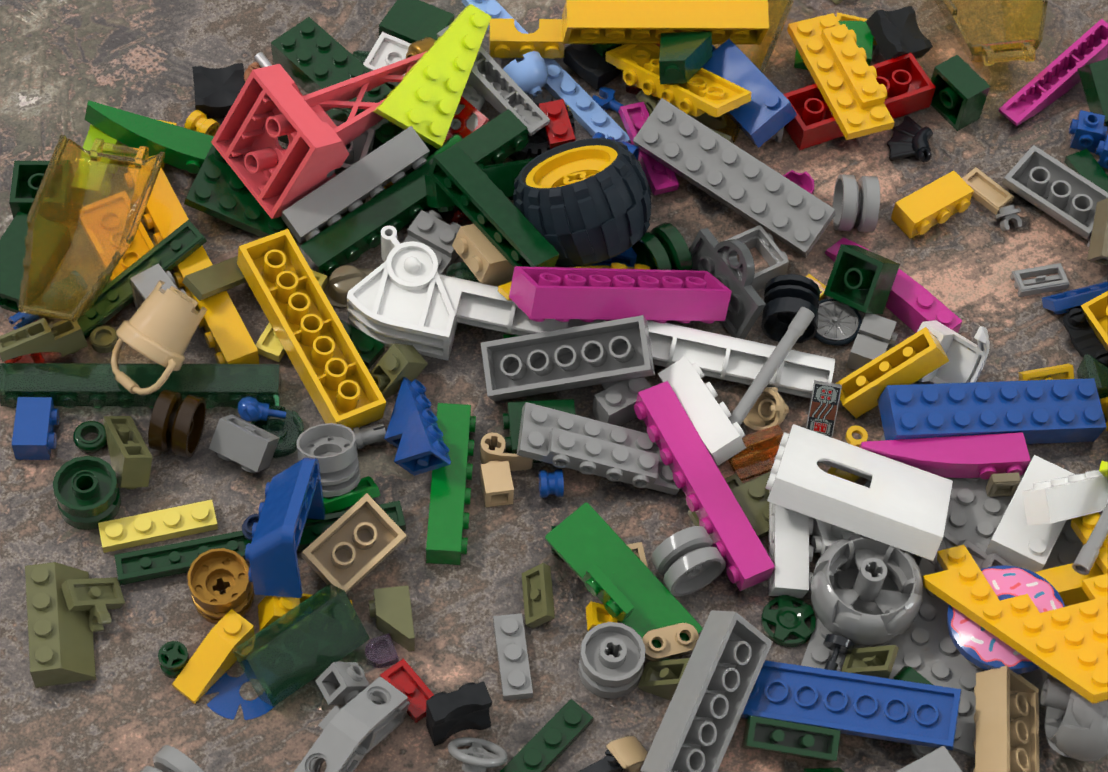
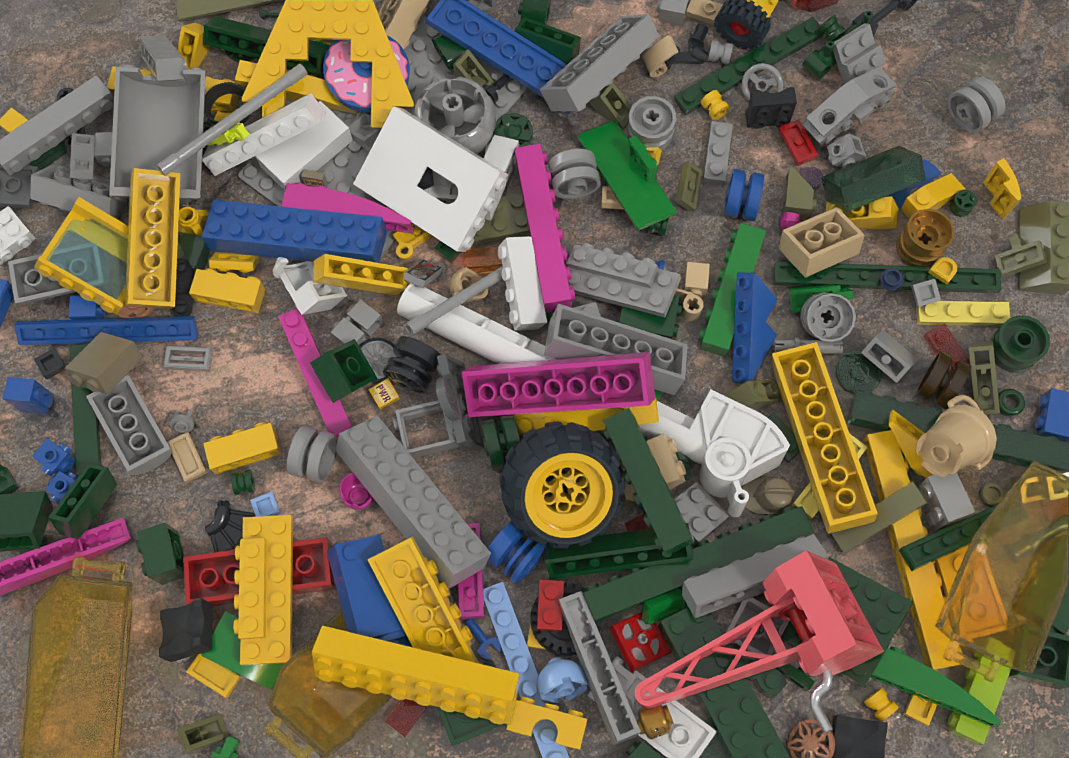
camera: 155 degrees left, 15 degrees up
blue piece [237,396,286,422] -> none
blue windscreen [245,457,325,598] -> none
neon yellow wing [373,4,492,149] -> none
tan plate [642,623,699,661] -> none
dark green slope [659,31,712,84] -> none
none -> dark green brick [48,463,118,540]
none -> yellow brick [189,268,266,313]
none -> dark green wheel [231,469,255,496]
none -> light blue tile [250,491,281,517]
none -> yellow wheel [700,90,730,120]
none -> blue wheel [724,169,765,222]
none -> dark pink plate [778,212,801,231]
none -> yellow slope [889,410,934,478]
none -> light grey plate [911,279,941,307]
none -> clear red plate [924,323,970,370]
none -> yellow tile [928,257,957,285]
none -> yellow slope [983,158,1021,220]

